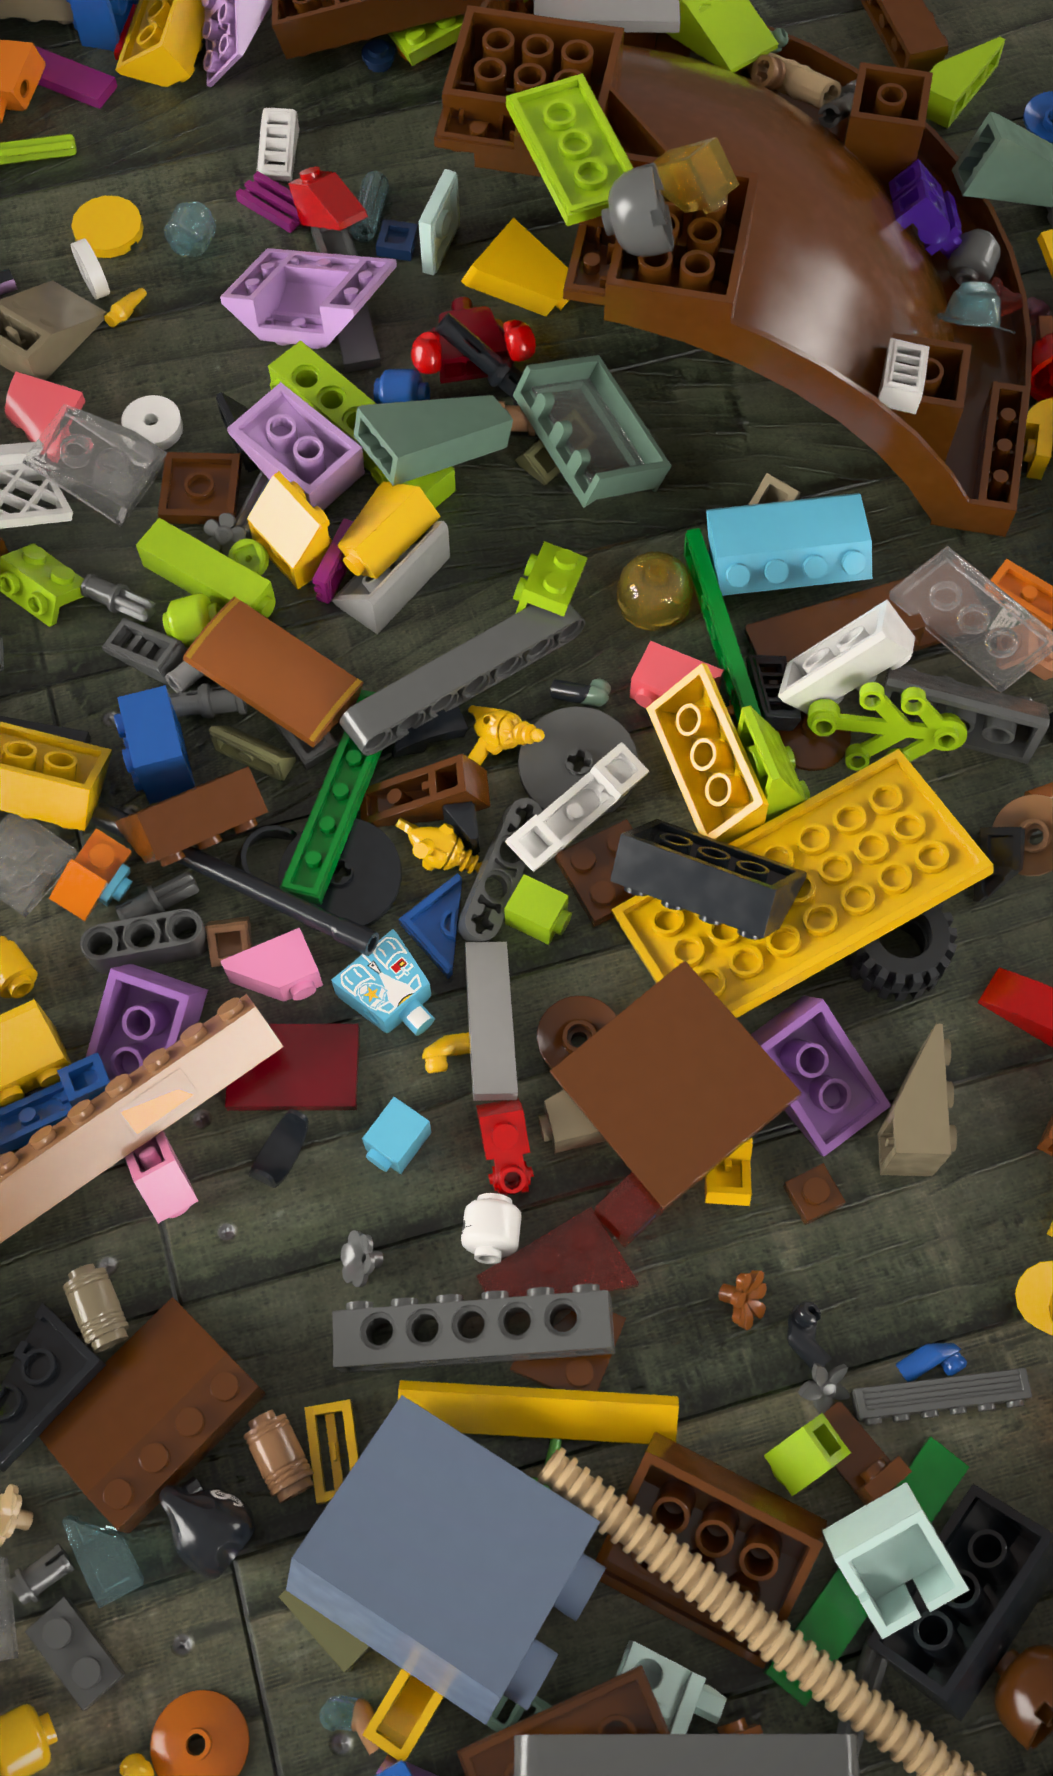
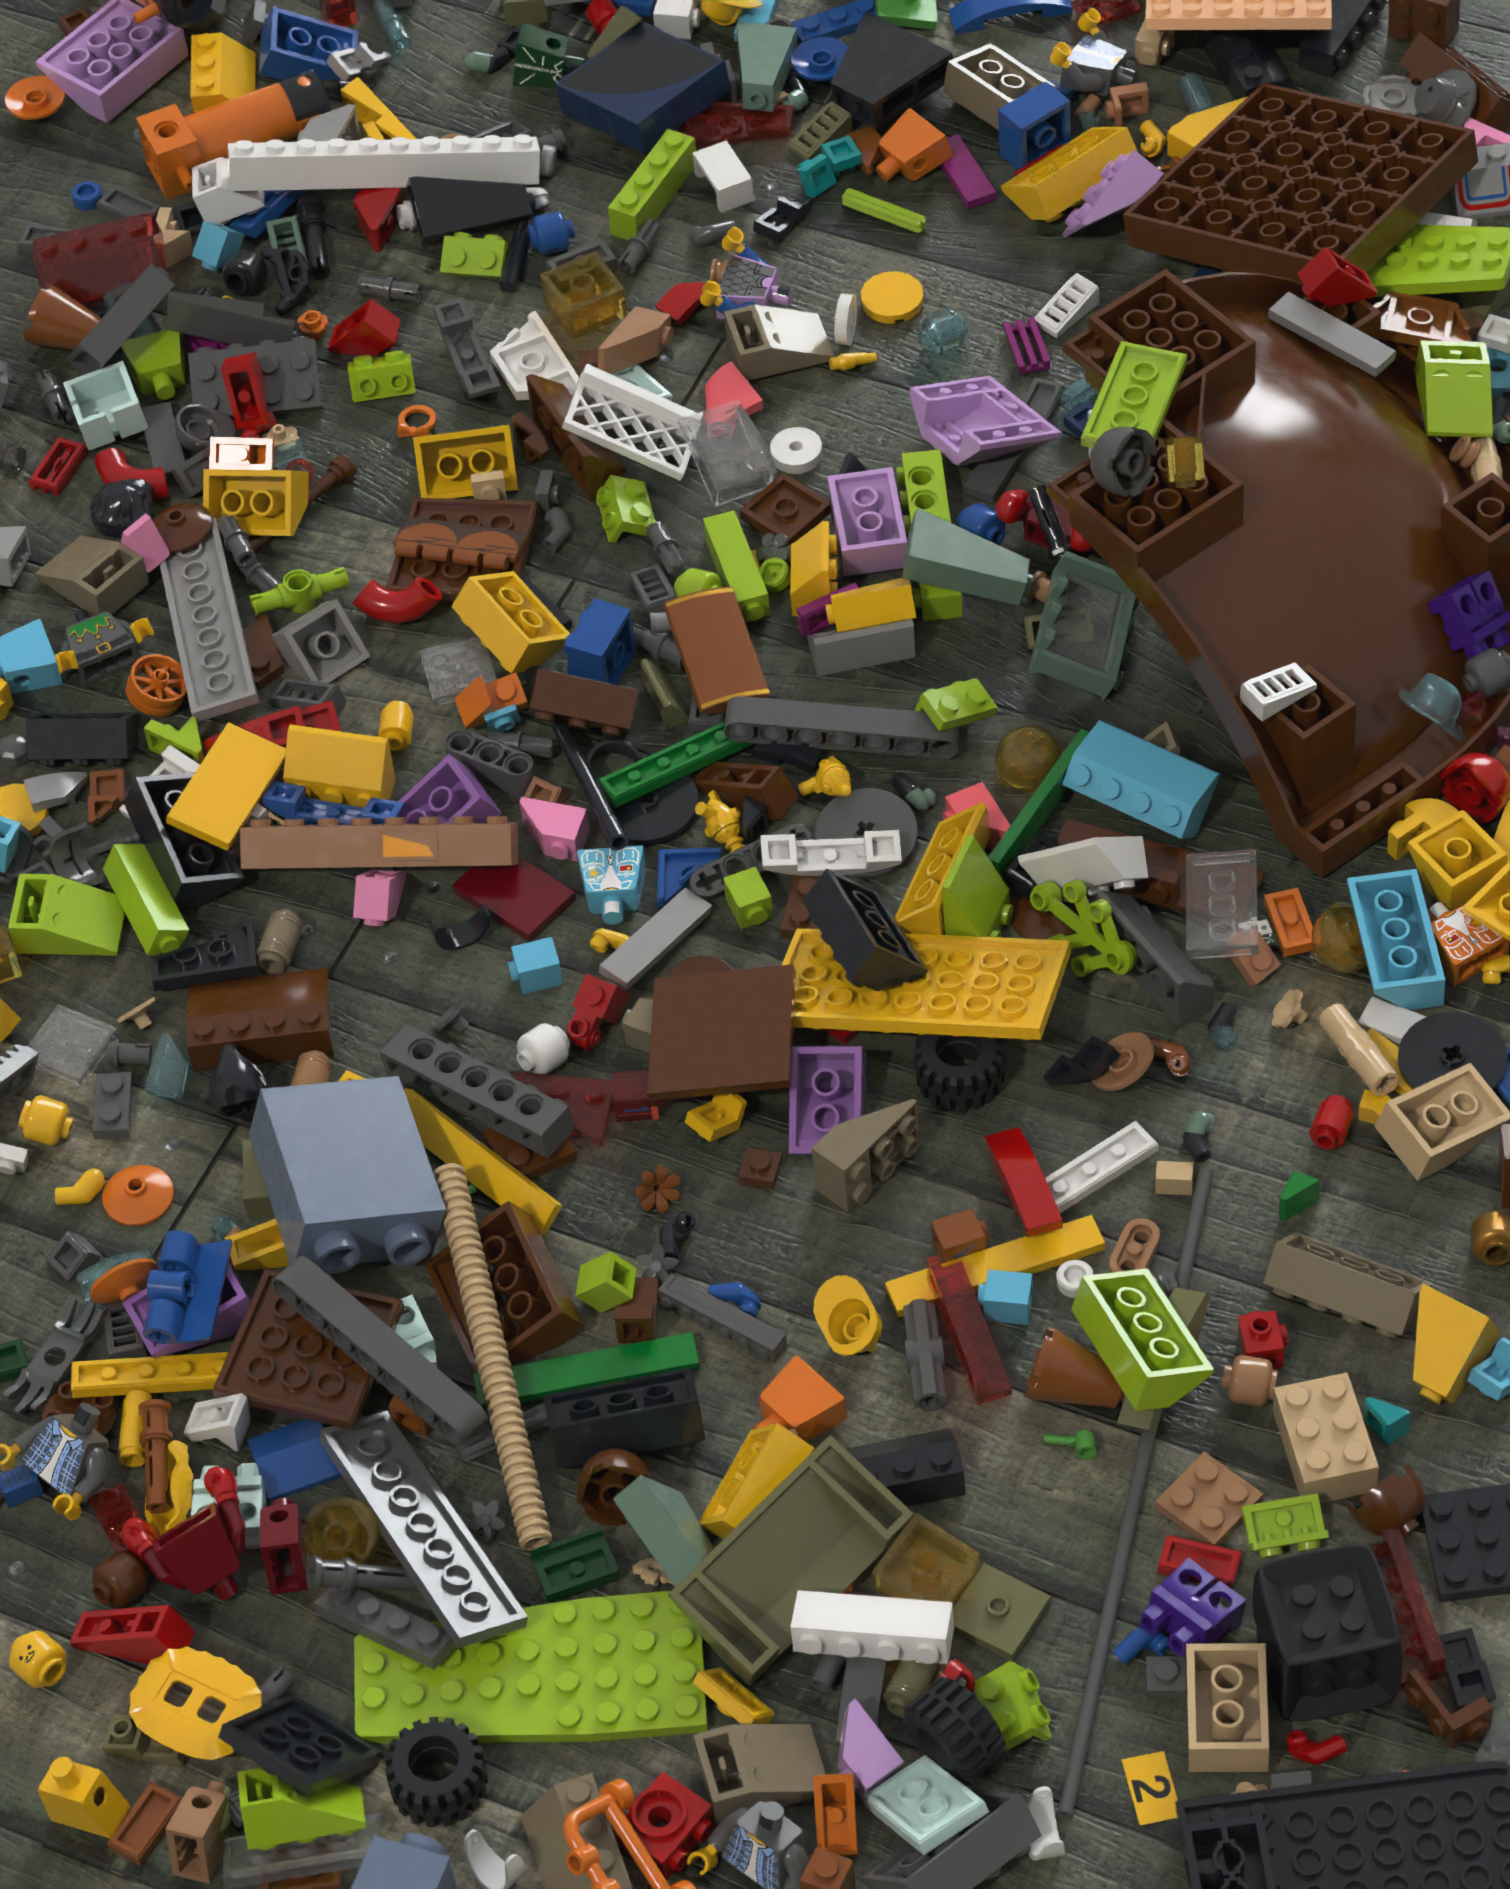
camera: 45 degrees right, 15 degrees down
red slope [288,167,368,231] -> none
light aqua piece [822,1482,969,1639] -> none

